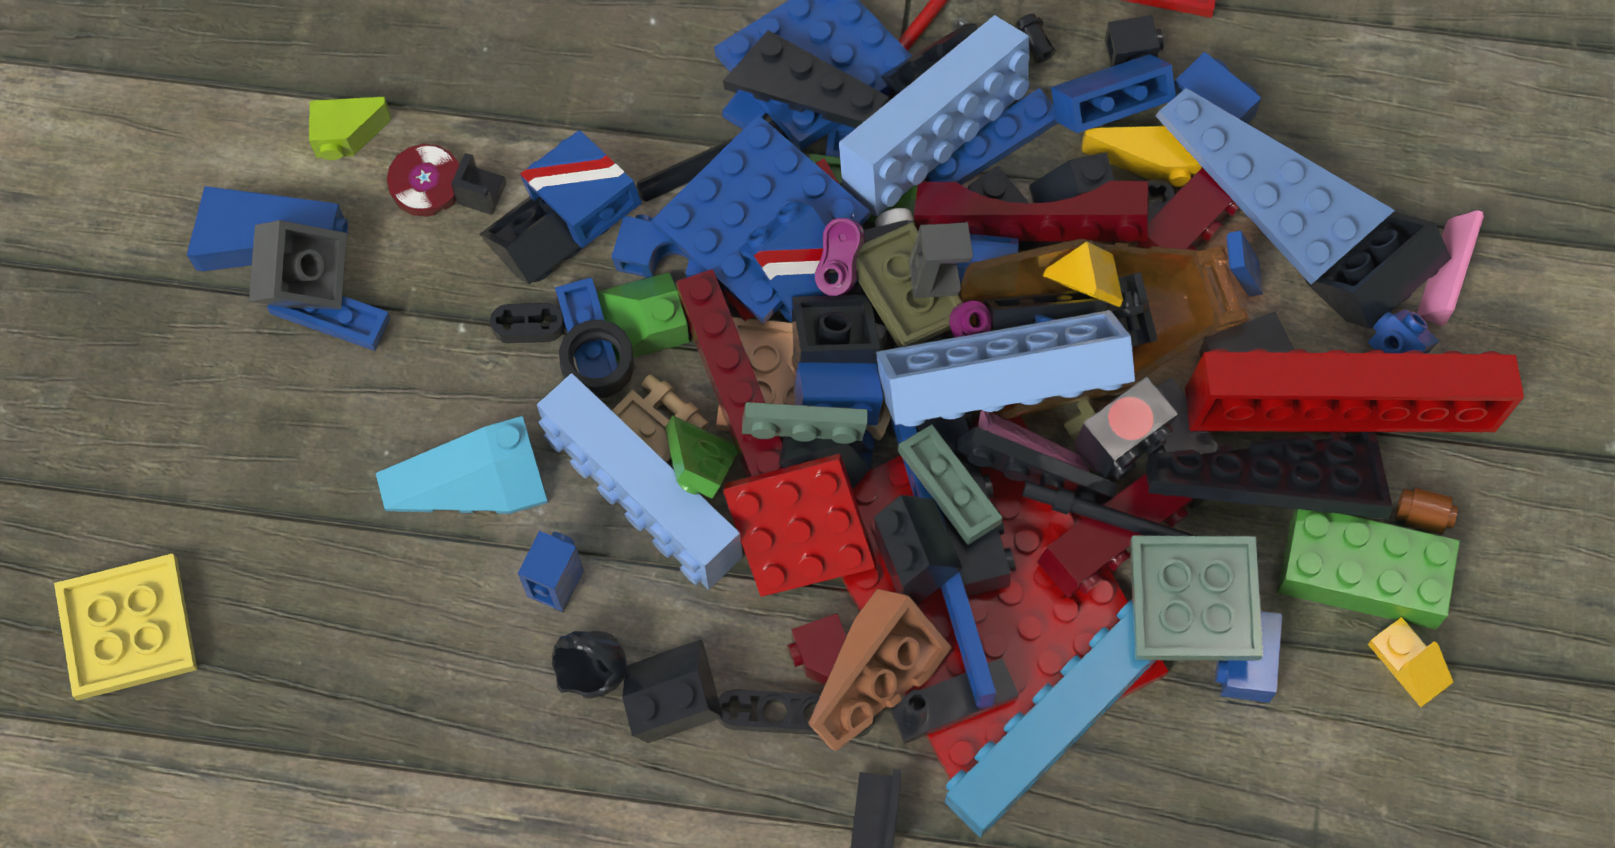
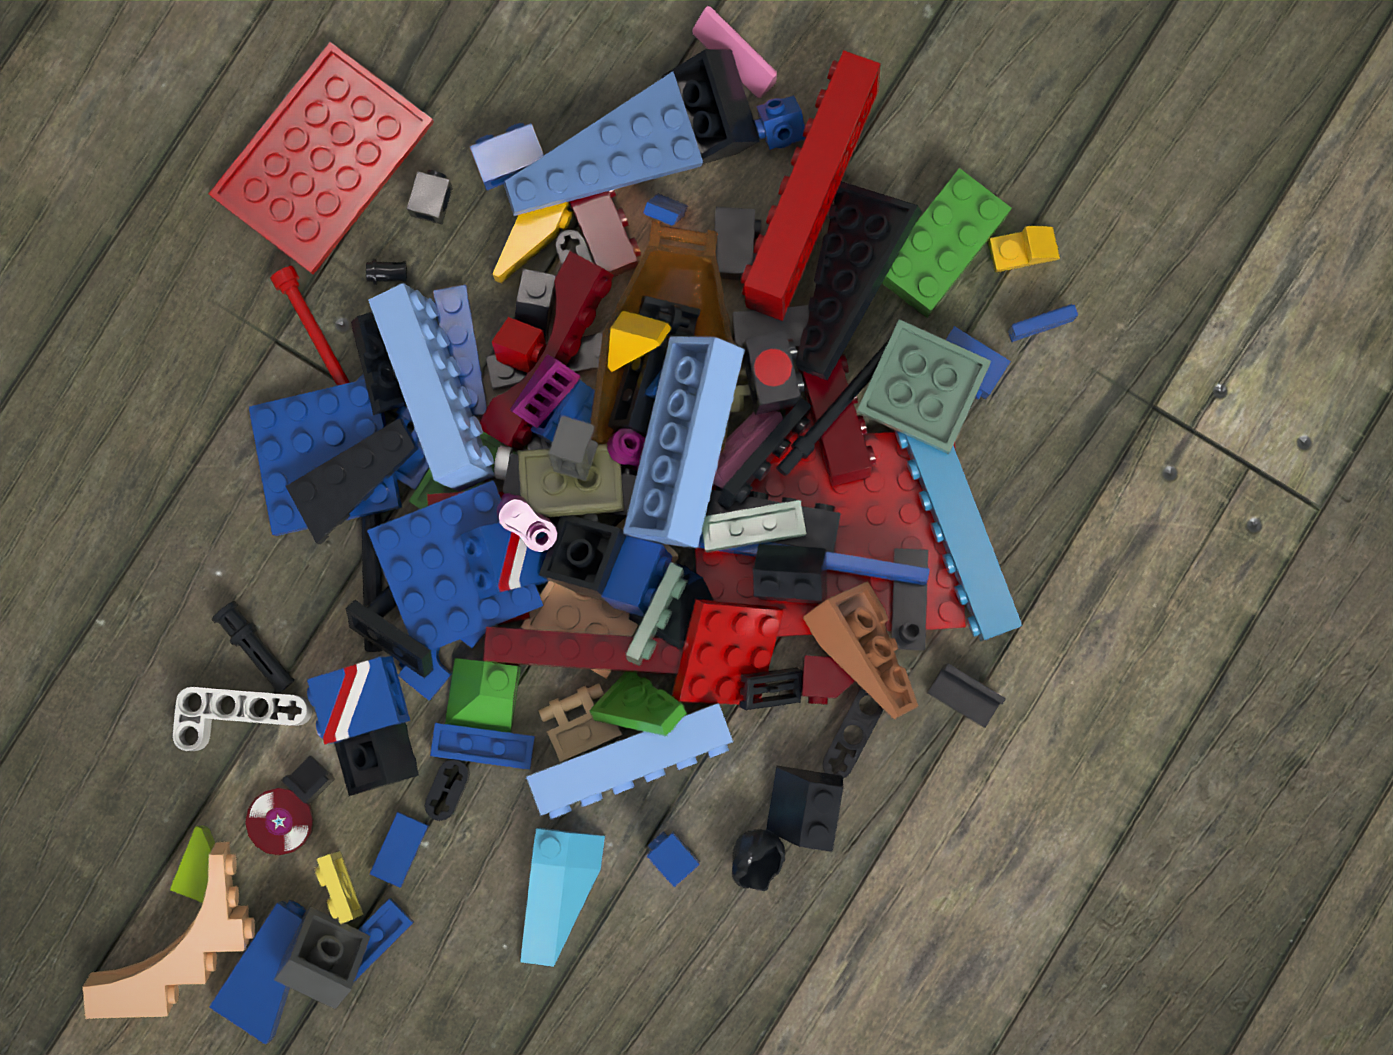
camera: 65 degrees left, 15 degrees up
black tyre [559,319,635,398] -> none
blue tile [722,90,768,129] -> none
blue brick [1051,54,1176,133] -> none
dark orange brick [1395,487,1458,535] -> none
none -> light nougat arch [83,842,255,1019]
none -> white beam [173,687,312,751]
none -> black pin [211,601,295,694]
none -> light yellow plate [315,851,363,924]
none -> black piece [346,586,434,679]
none -> blue tile [370,812,429,888]
none -> red brick [491,317,547,373]
none -> magenta slope [510,354,581,428]
none -> black tile [739,667,803,710]
none -> blue tile [1008,304,1078,342]

